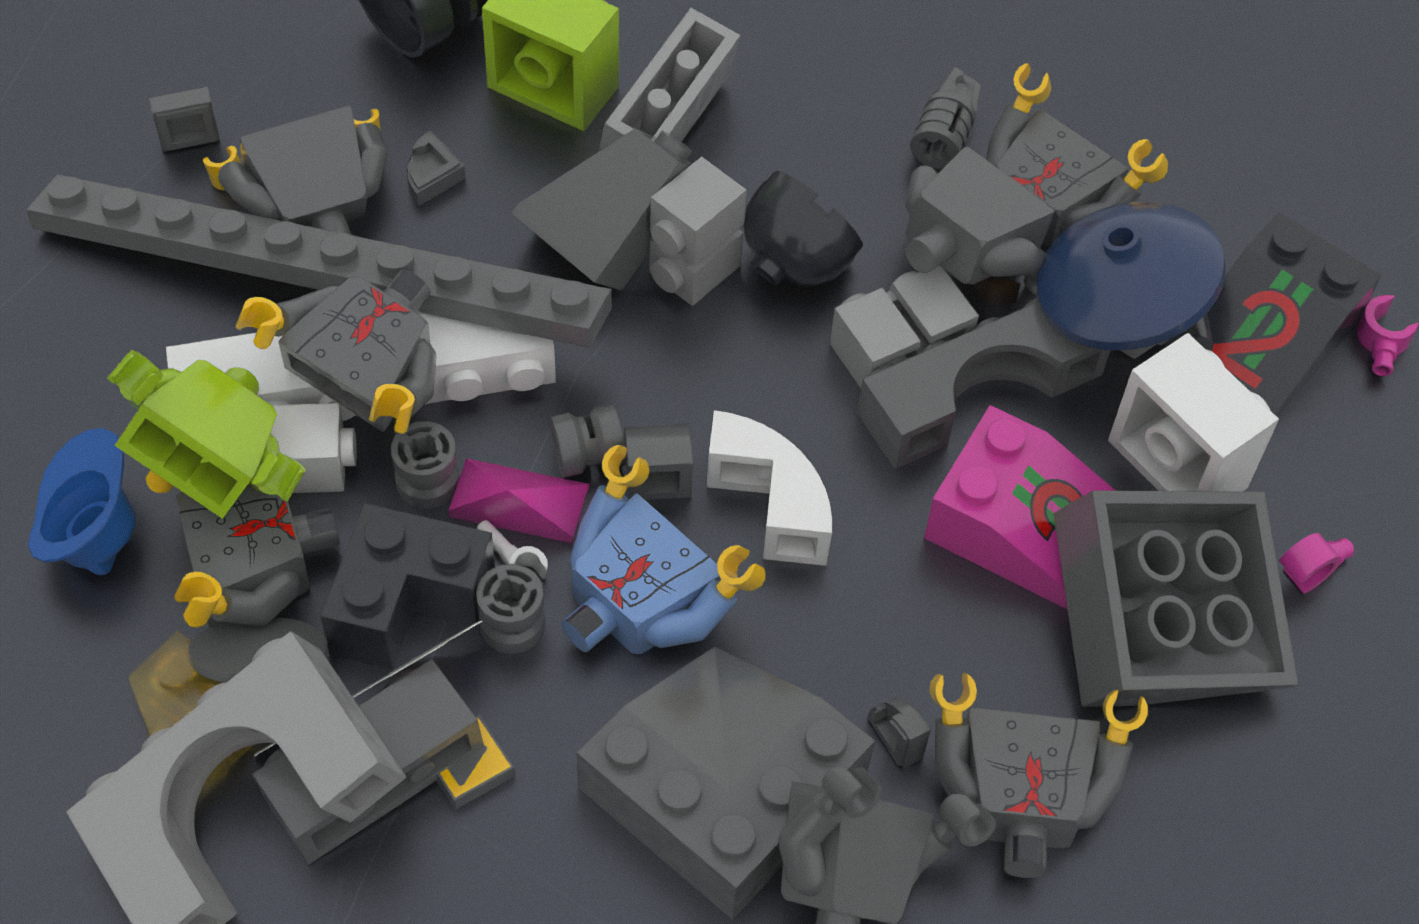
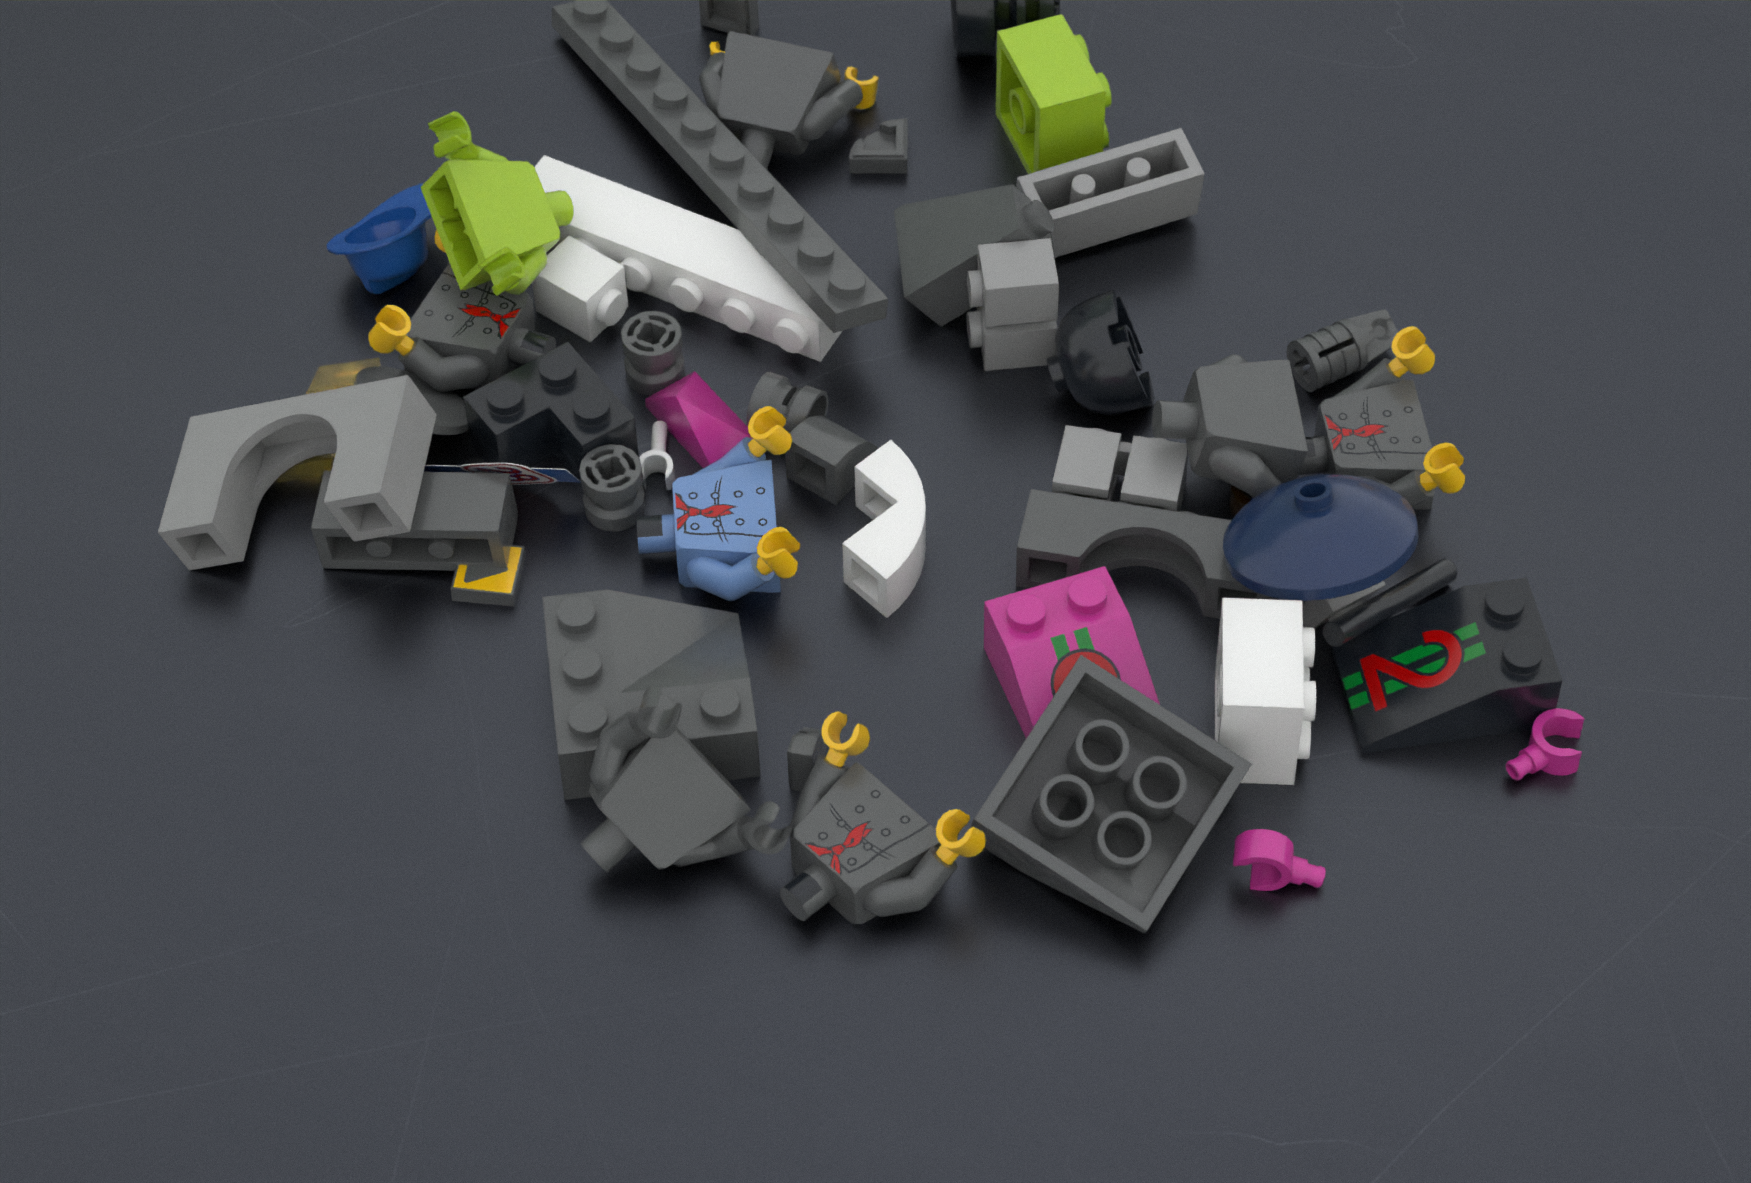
camera: 45 degrees right, 5 degrees down
dark grey torso [235,269,437,434] -> none

